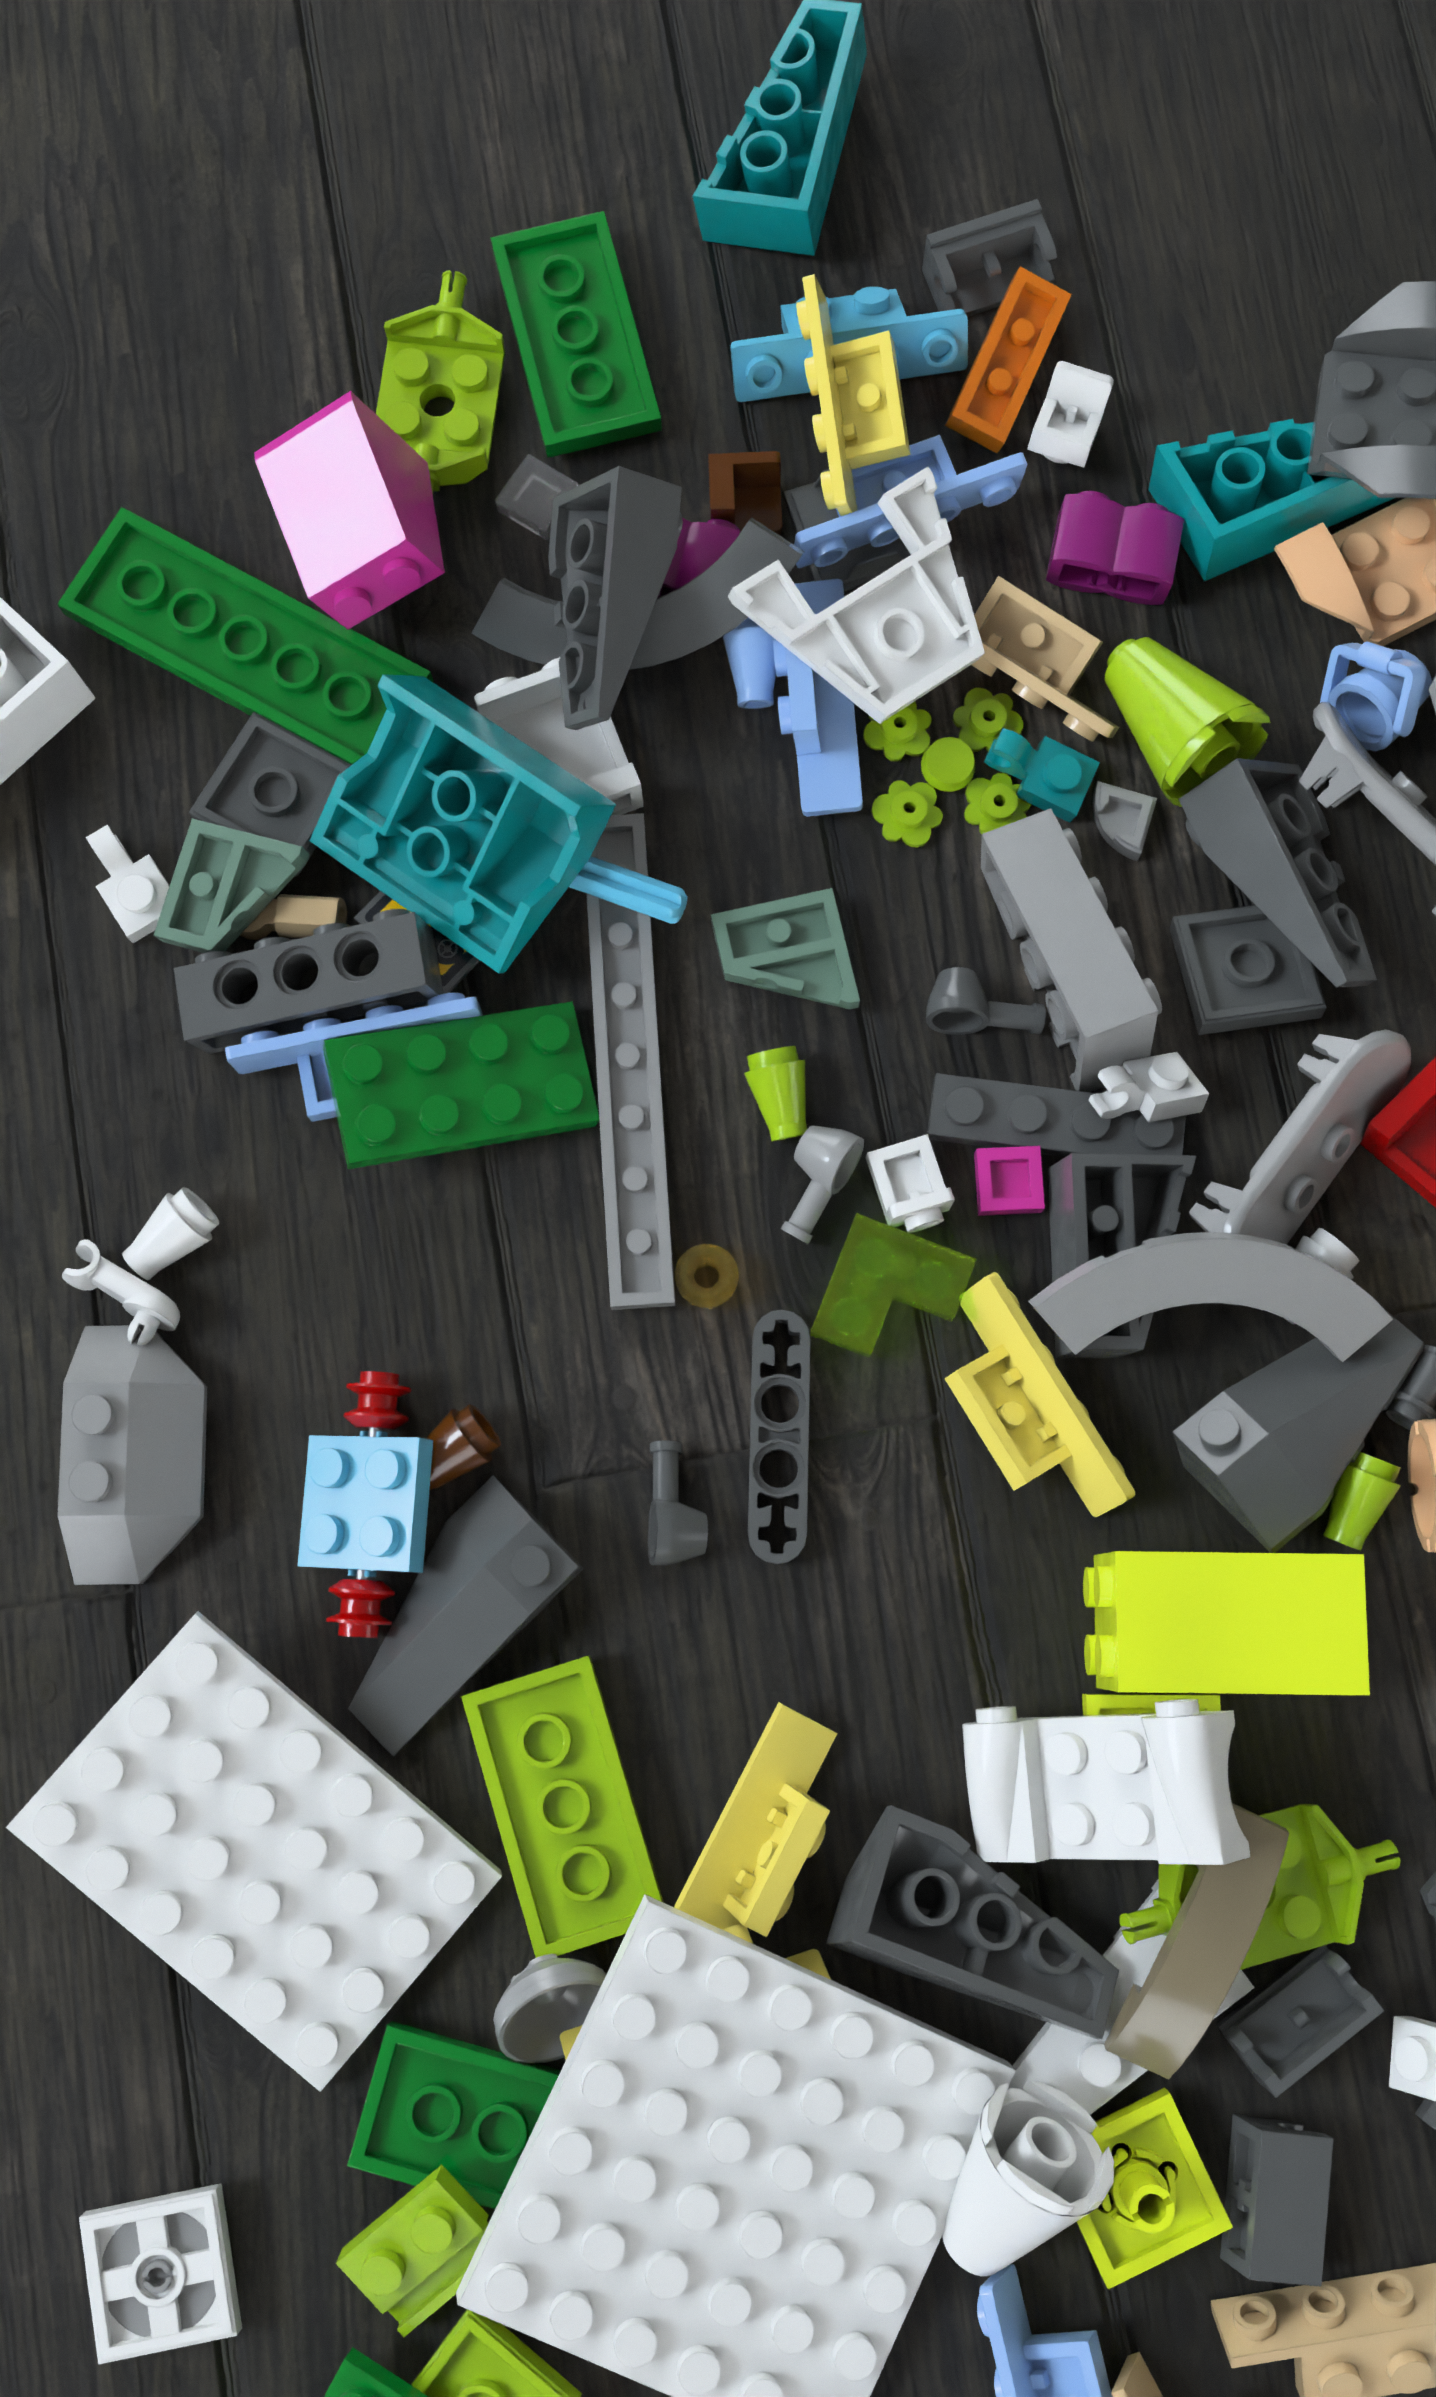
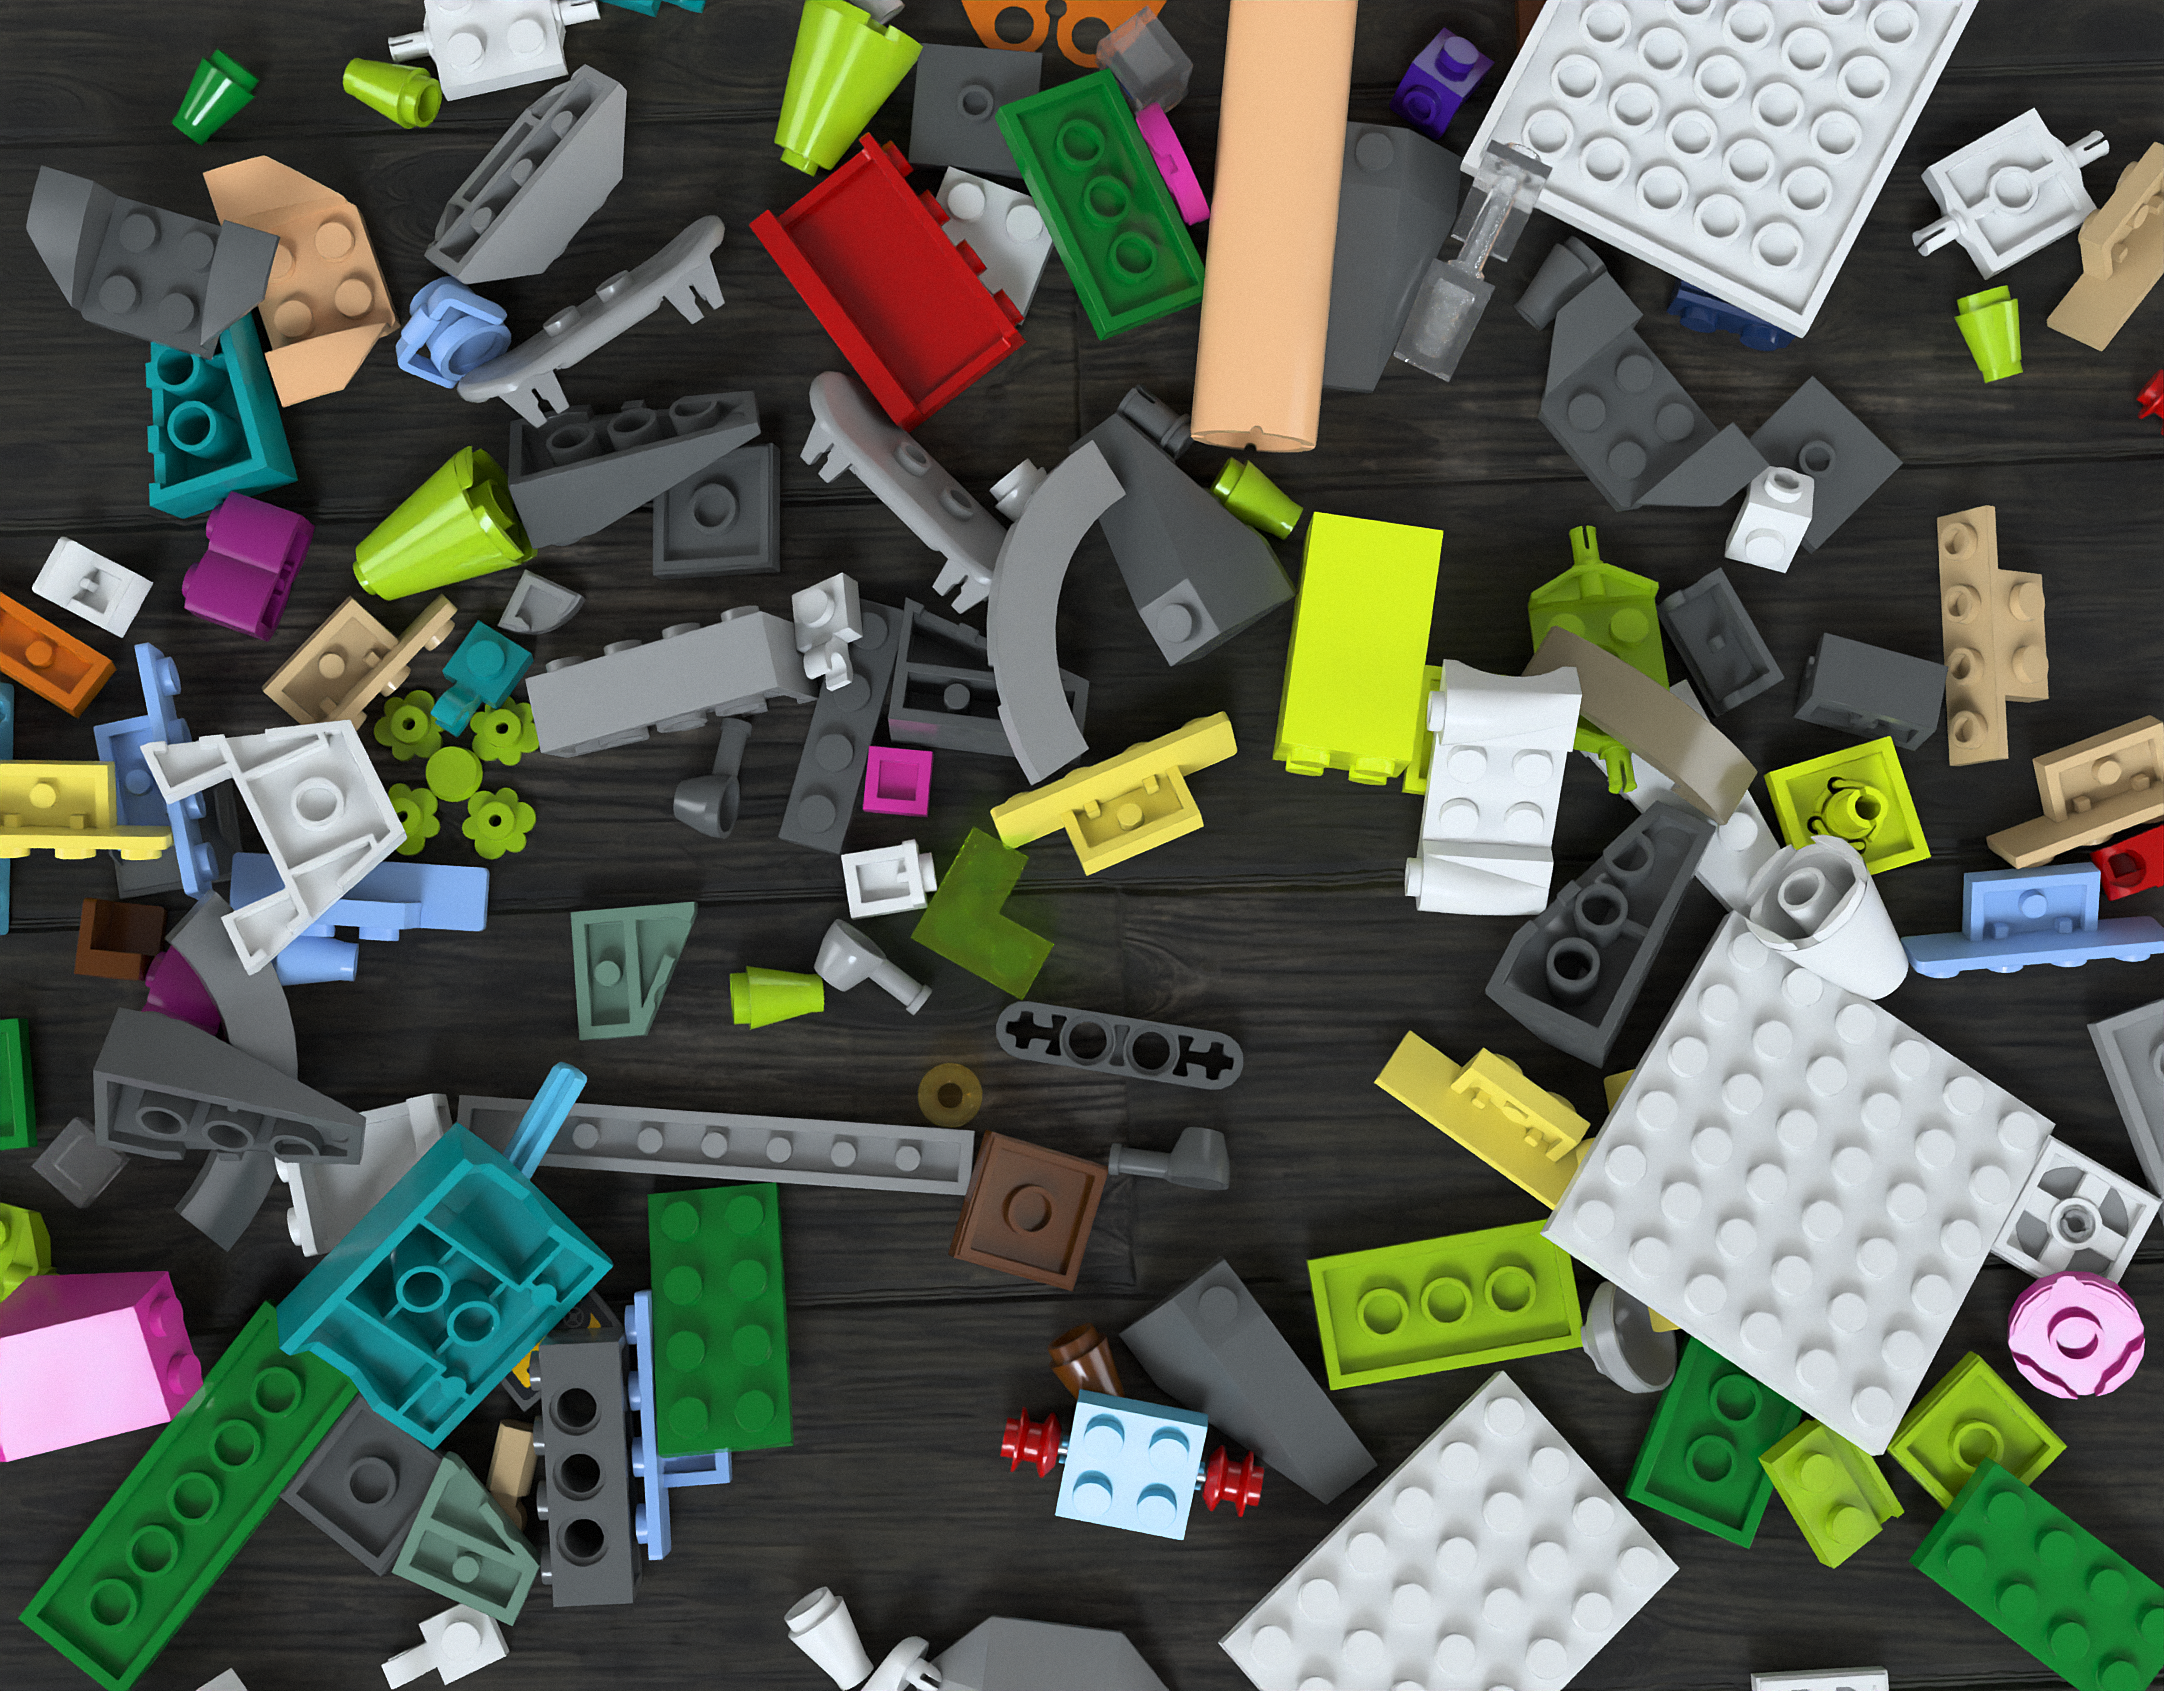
camera: 85 degrees left, 5 degrees up
none -> reddish brown plate [948,1130,1109,1291]

